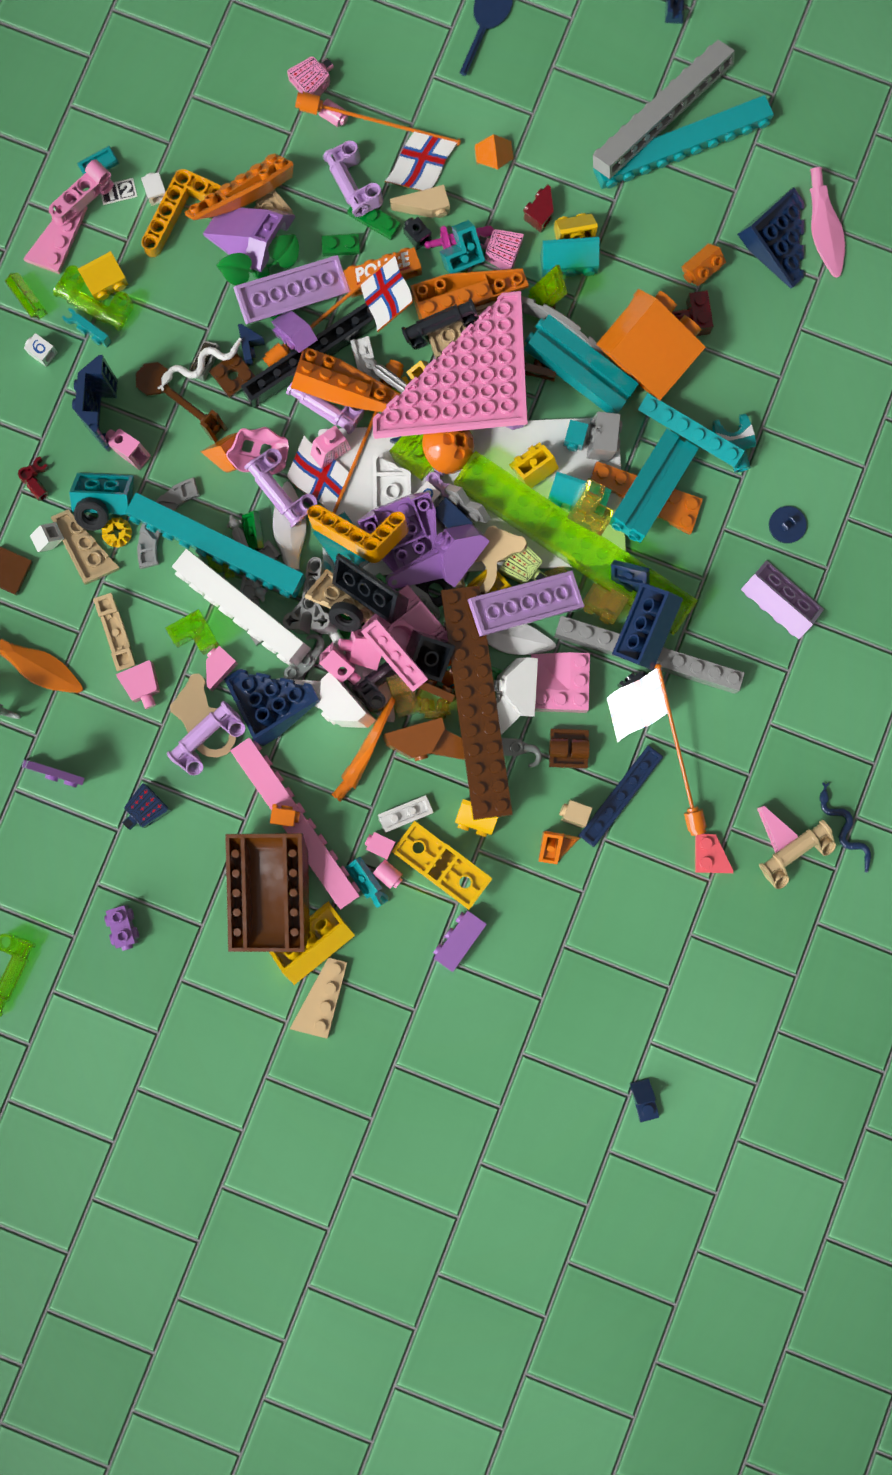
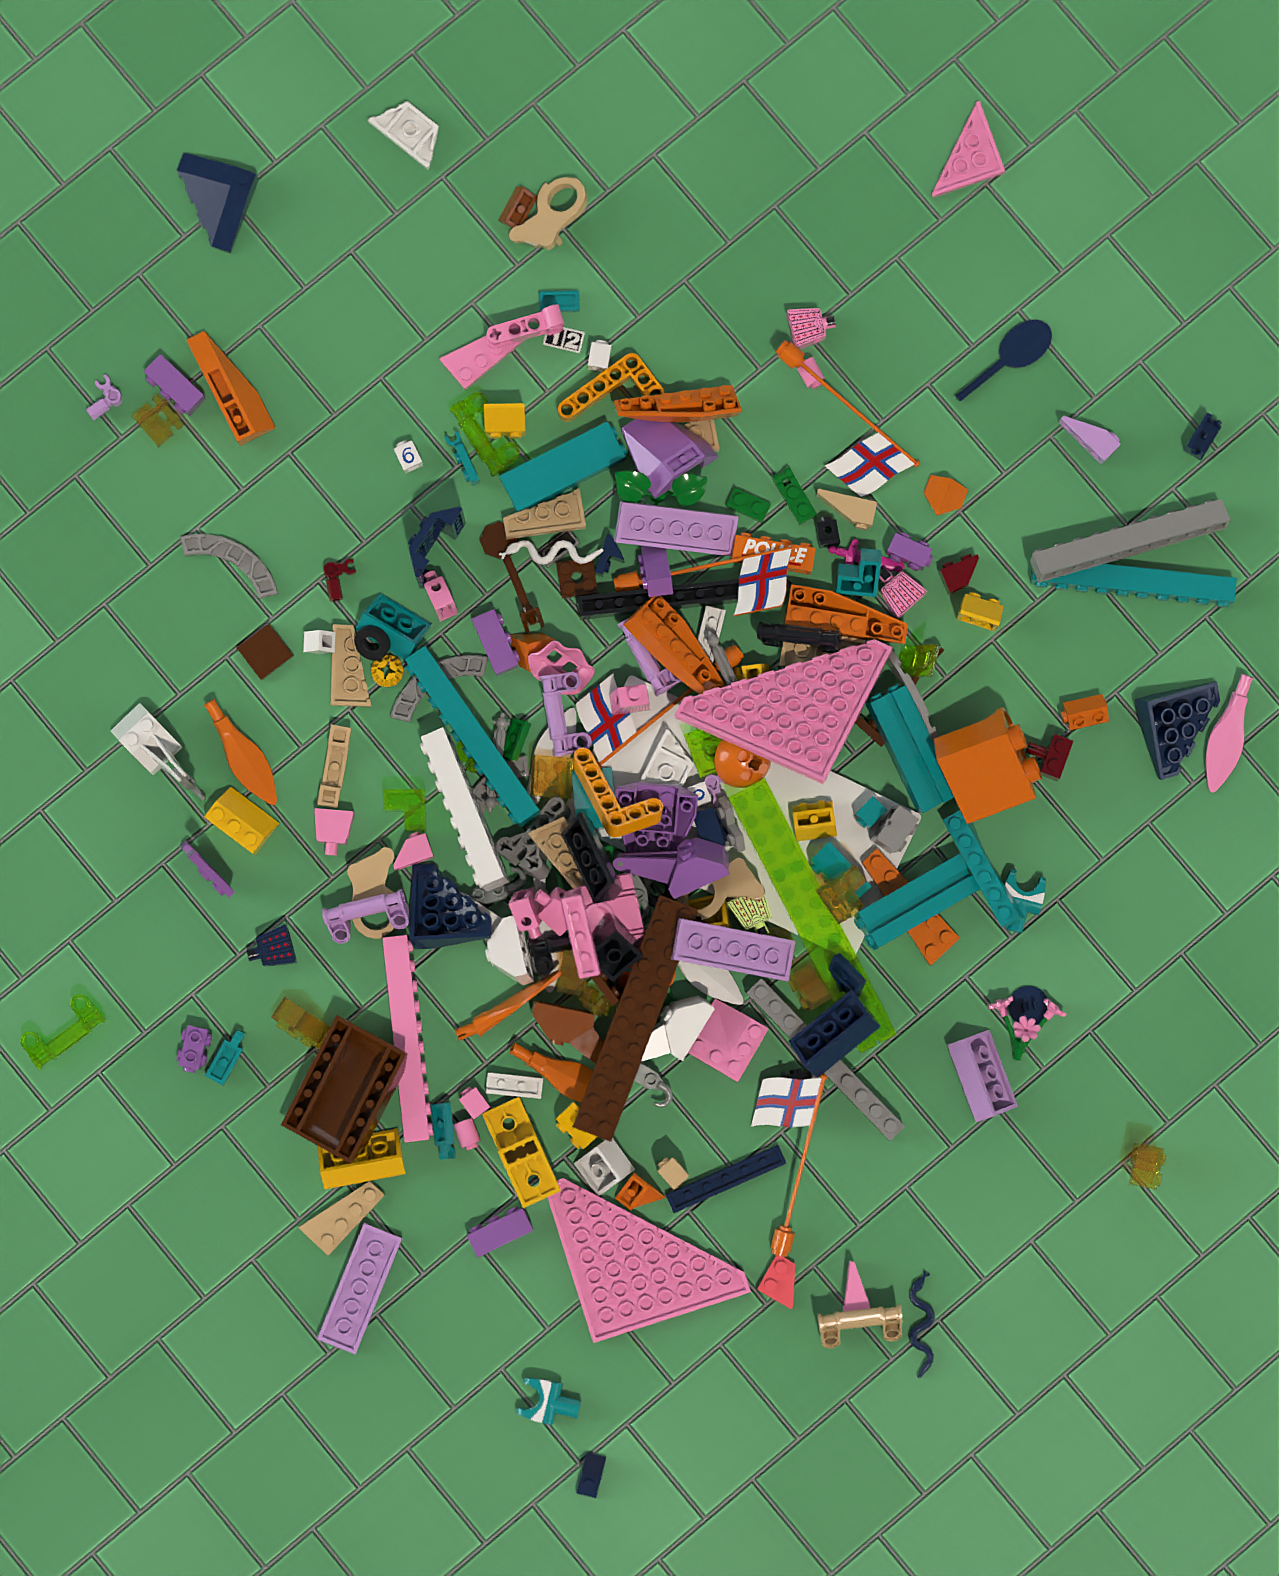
camera: 30 degrees right, 0 degrees up
clear neon green piece [5,273,48,320] -> none
orange brick [270,804,300,827] -> none
lavender piece [323,140,384,217] -> none
black tyre [328,601,364,632] -> none
teal slope [540,237,600,278] -> none
reddish brown plate [549,729,590,769] -> none
none -> yellow slope [204,787,280,855]
none -> teal plate [205,1030,246,1086]
none -> clear yellow brick [271,997,330,1049]
none -> lavender plate [317,1223,403,1355]
none -> medium lavender brick [472,609,521,677]
none -> dark orange slope [498,186,537,228]
none -> teal brick [499,422,627,512]
none -> tan wing [503,488,586,539]
none -> tan animal [509,177,588,250]
none -> orange animal [509,1042,593,1103]
none -> teal connector [516,1377,581,1425]
none -> clear yellow plate [530,755,573,799]
none -> bright pink plate [547,1178,751,1343]
none -> white slope [574,1138,635,1196]
none -> medium lavender brick [886,532,934,571]
none -> bright pink plant [987,996,1067,1061]
none -> lavender slope [1058,416,1121,465]

